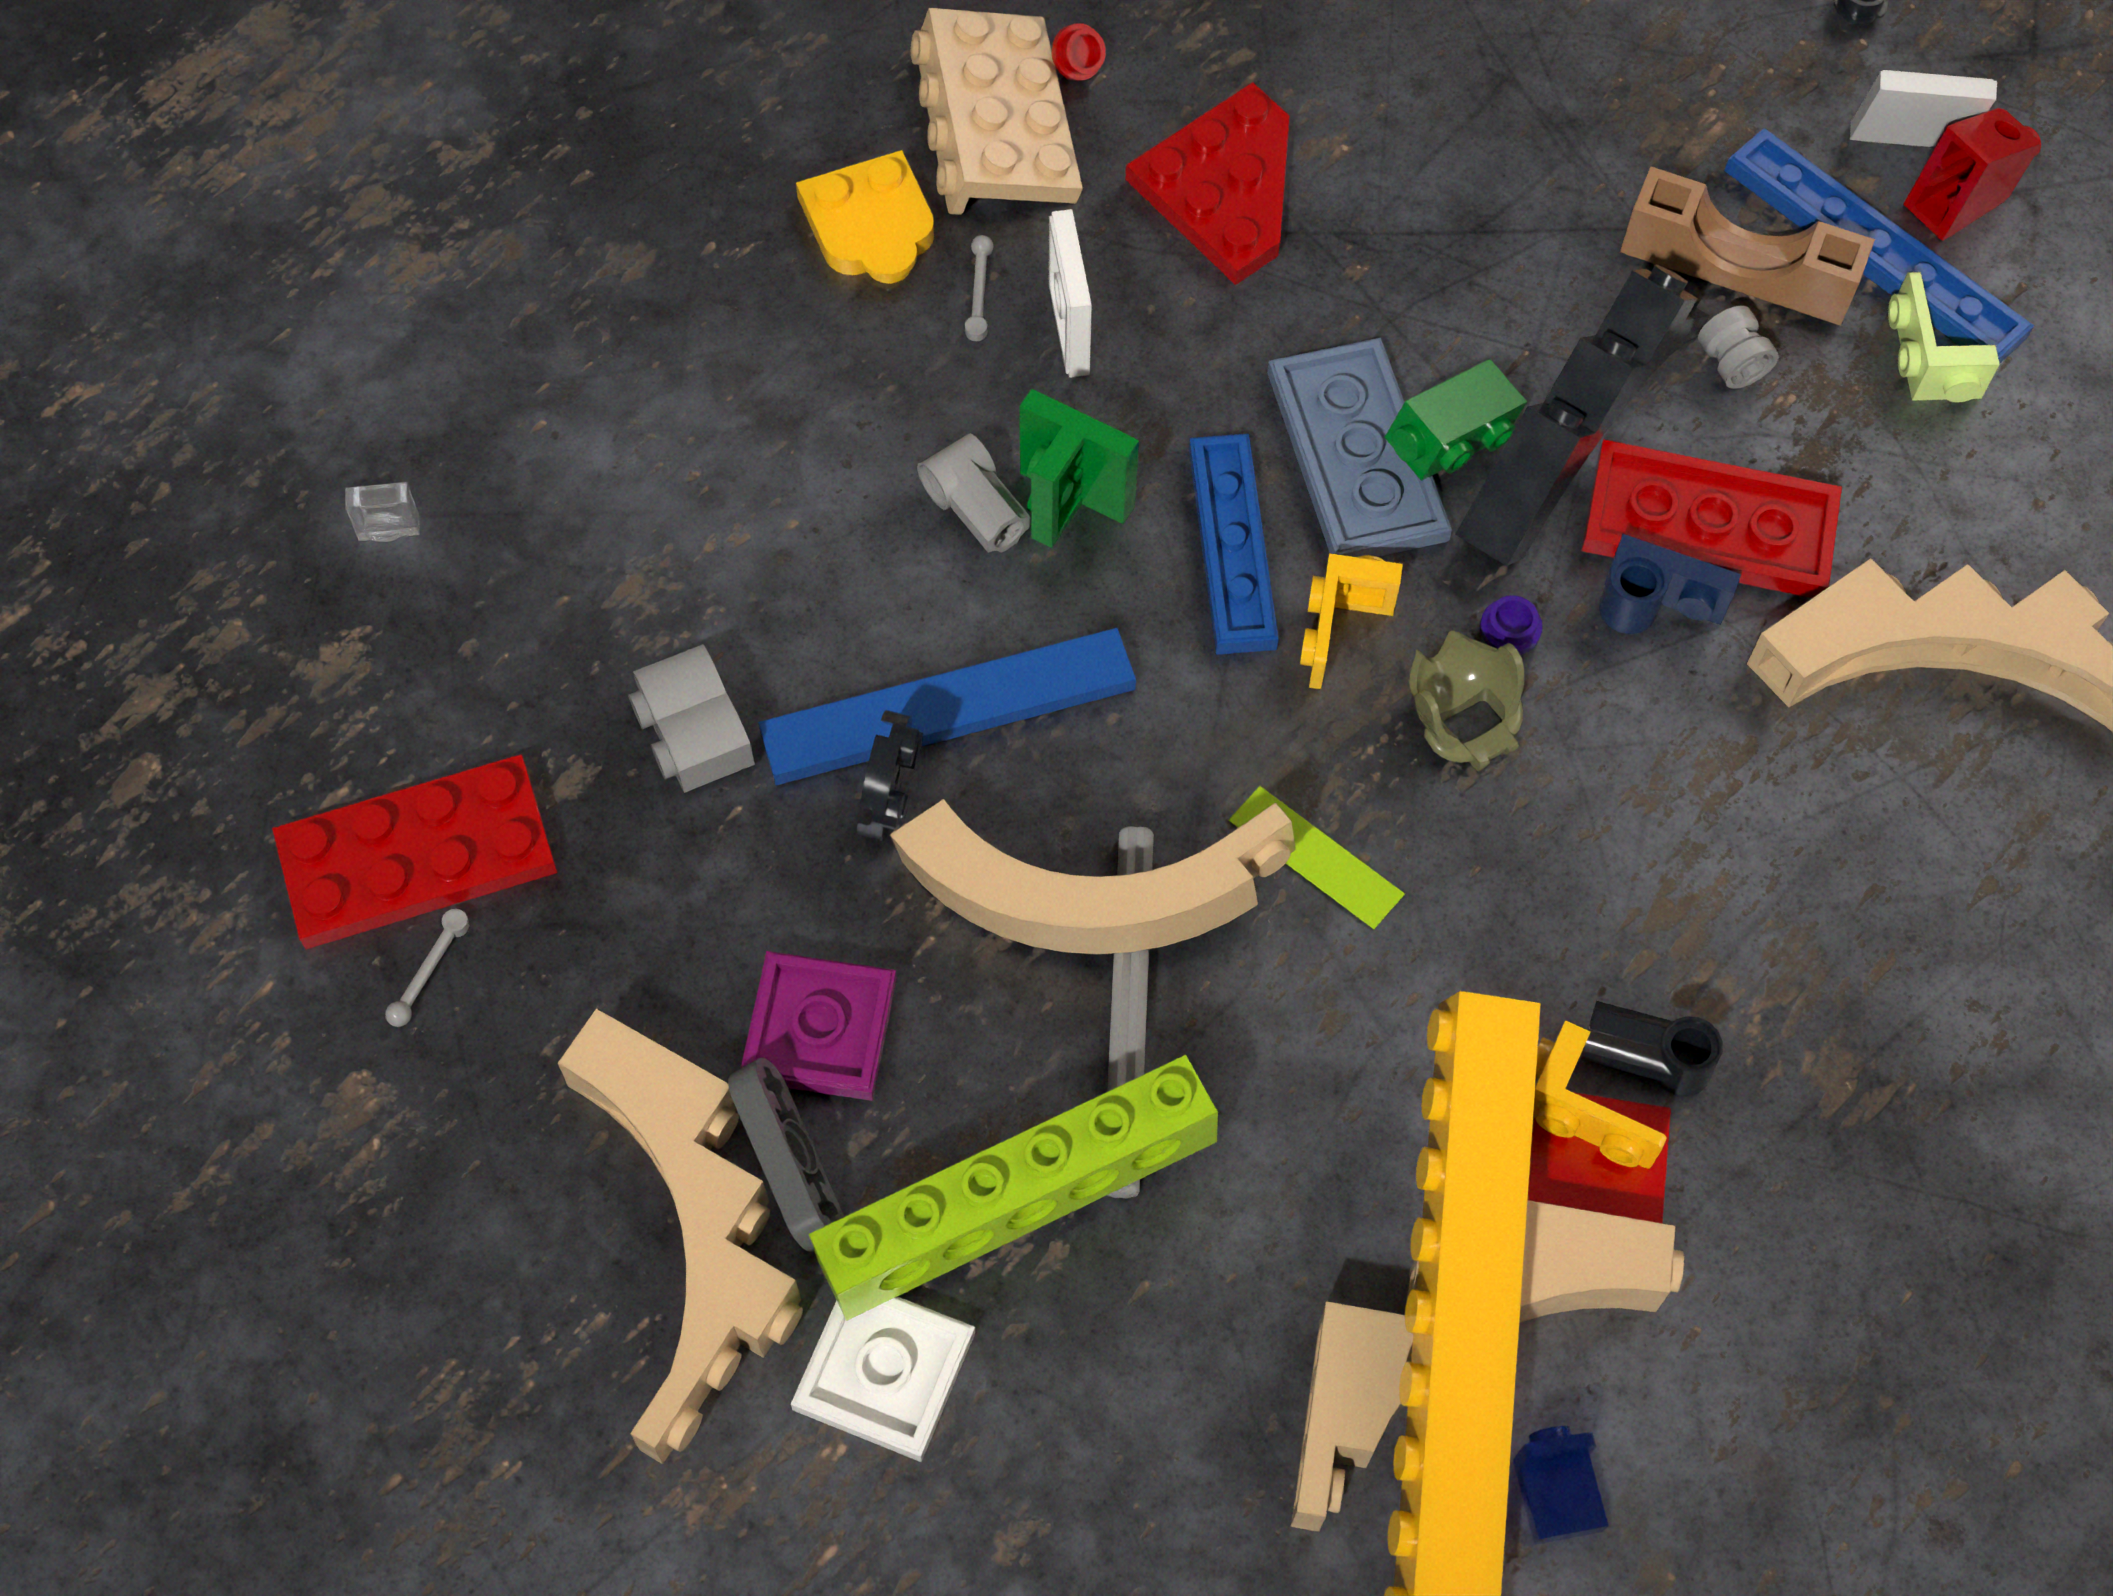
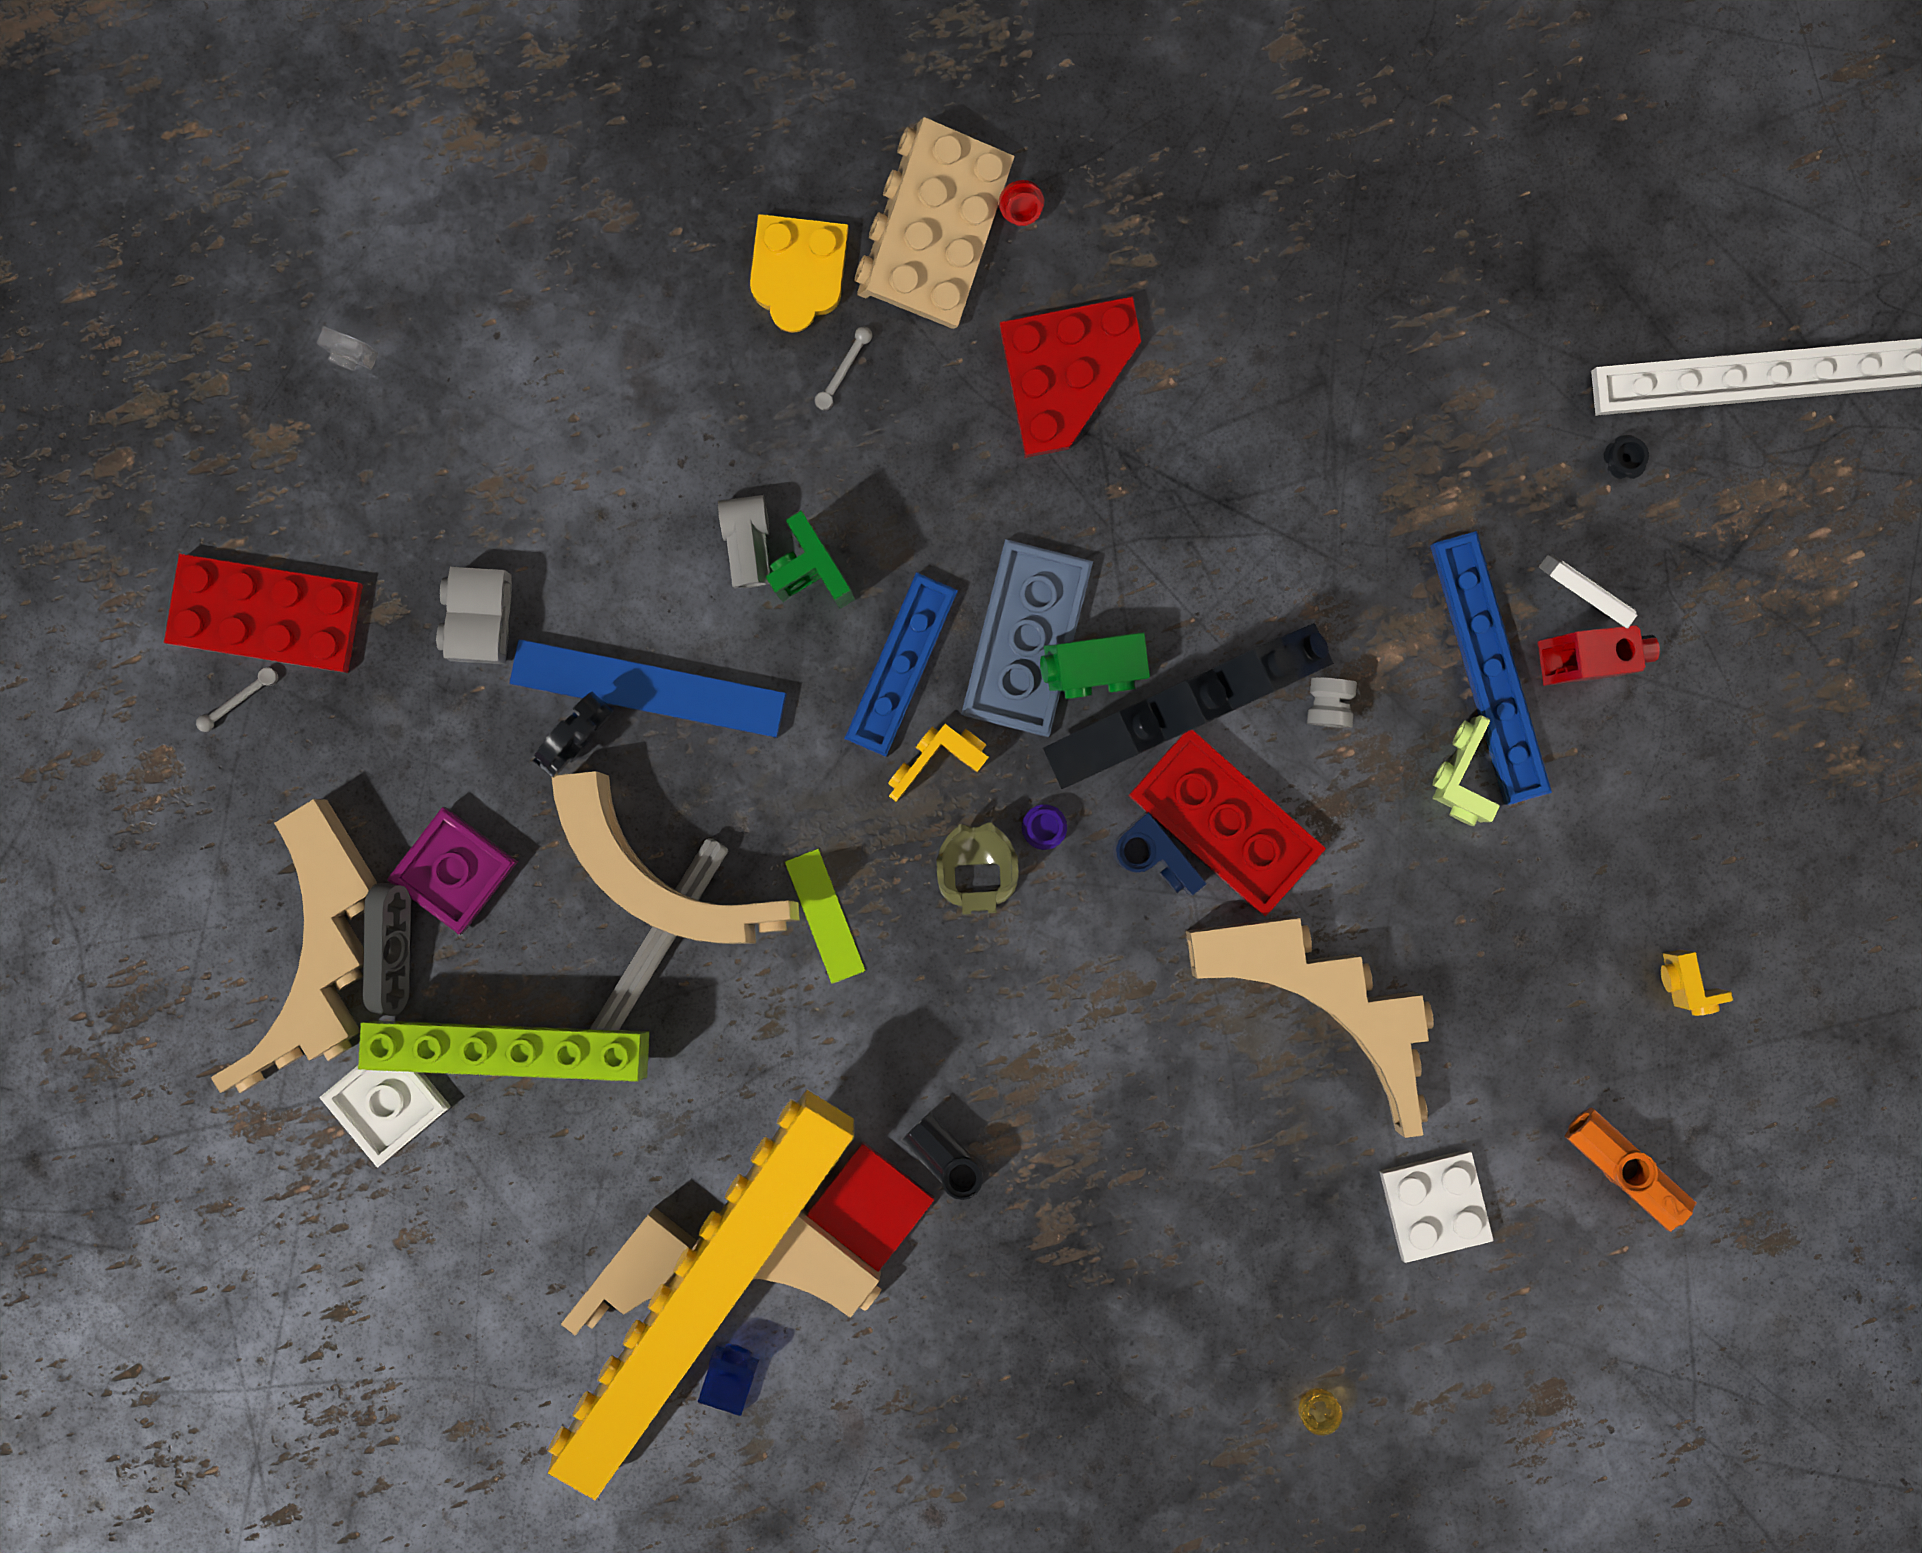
camera: 25 degrees right, 25 degrees up
white tile [1049,209,1092,378] -> none
yellow bracket [1533,1020,1667,1169] -> none
medium nougat arch [1620,167,1875,326] -> none

